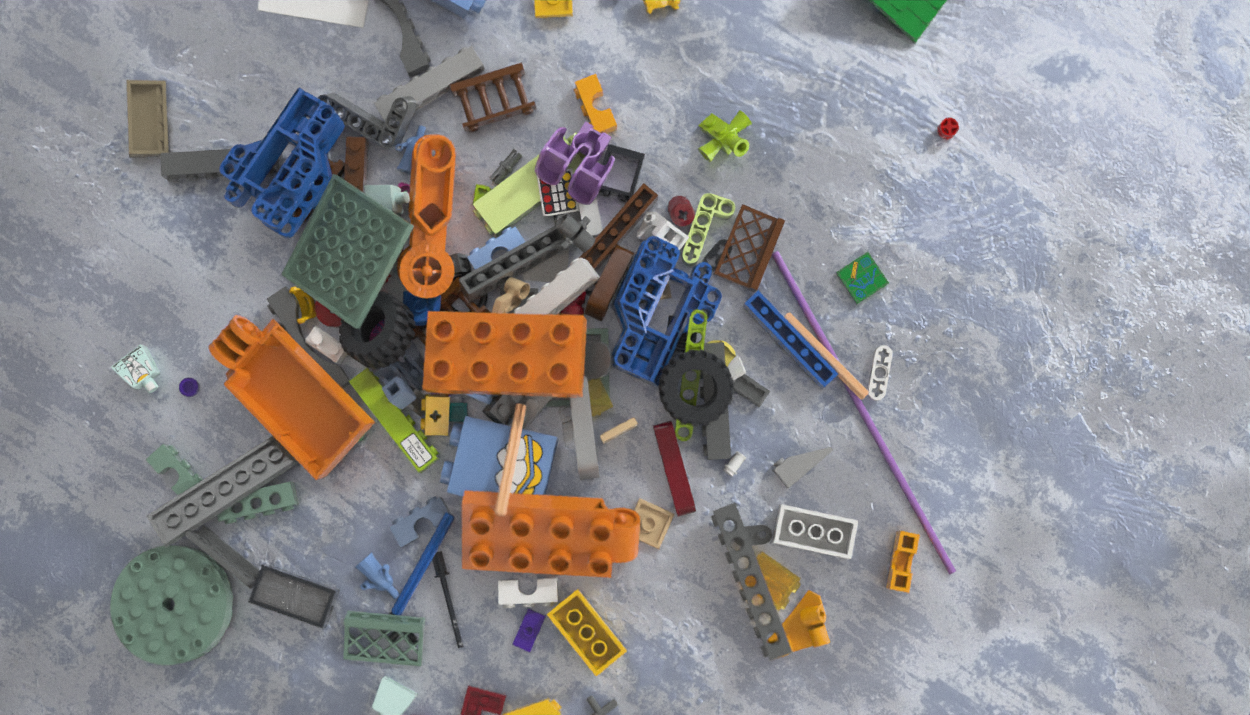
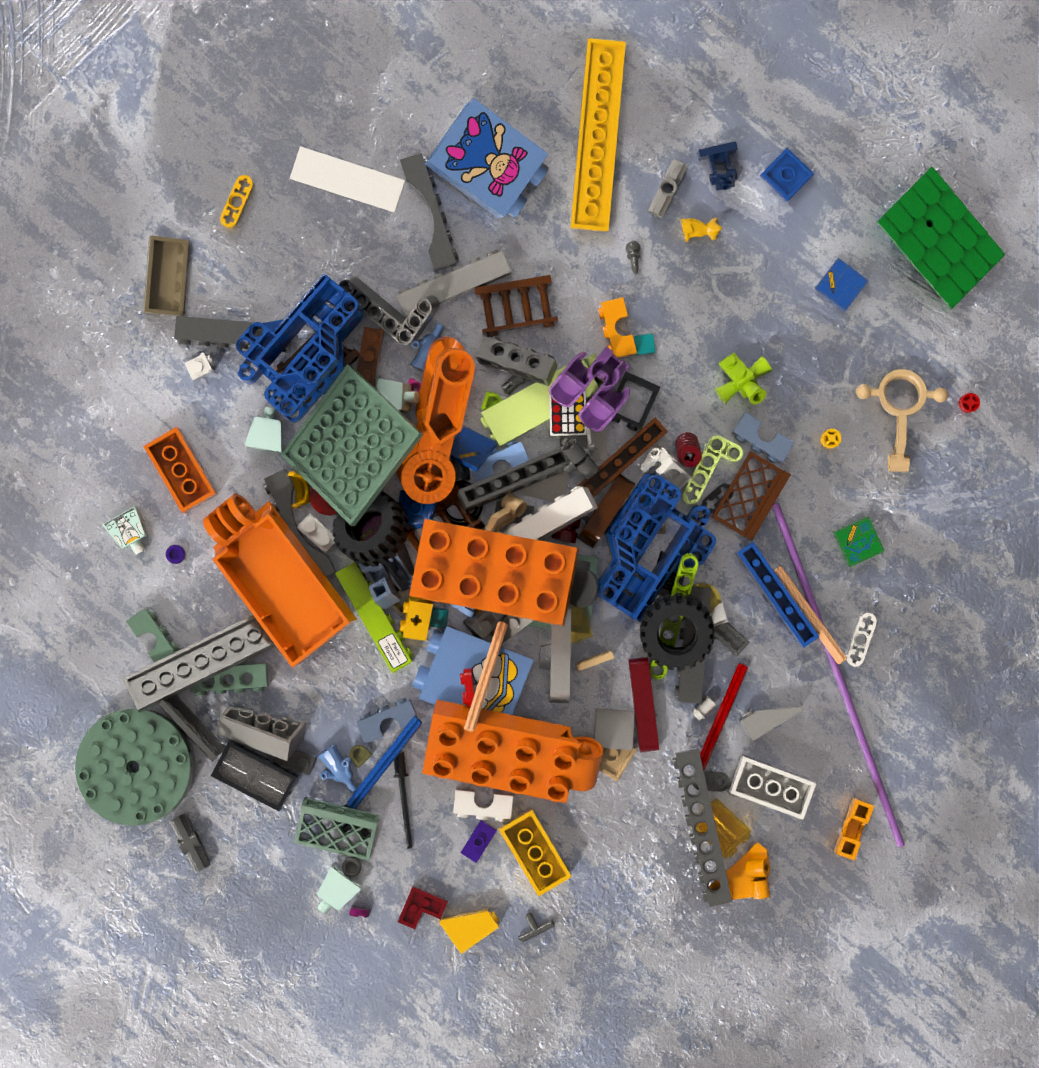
camera: 10 degrees right, 5 degrees up
none -> orange brick [143,427,218,514]
none -> dark grey piece [169,813,211,873]
none -> white bracket [185,352,215,381]
none -> light grey wedge [218,706,306,761]
none -> yellow beam [220,175,254,229]
none -> light aqua torso [245,407,283,453]
none -> dark grey plate [273,749,316,776]
none -> dark grey tile [342,857,361,877]
none -> olive tile [349,745,373,768]
none -> blue tile [450,426,497,472]
none -> red plate [460,668,474,708]
none -> dark grey brick [476,336,557,386]
none -> light grey slope [594,708,635,750]
none -> dark grey bar [625,241,641,275]
none -> teal tile [634,334,656,355]
none -> red axle [700,664,748,771]
none -> sand blue arch [732,412,795,464]
none -> blue tile [815,258,869,312]
none -> yellow wheel [820,429,842,449]
none -> tan piece [856,369,948,472]

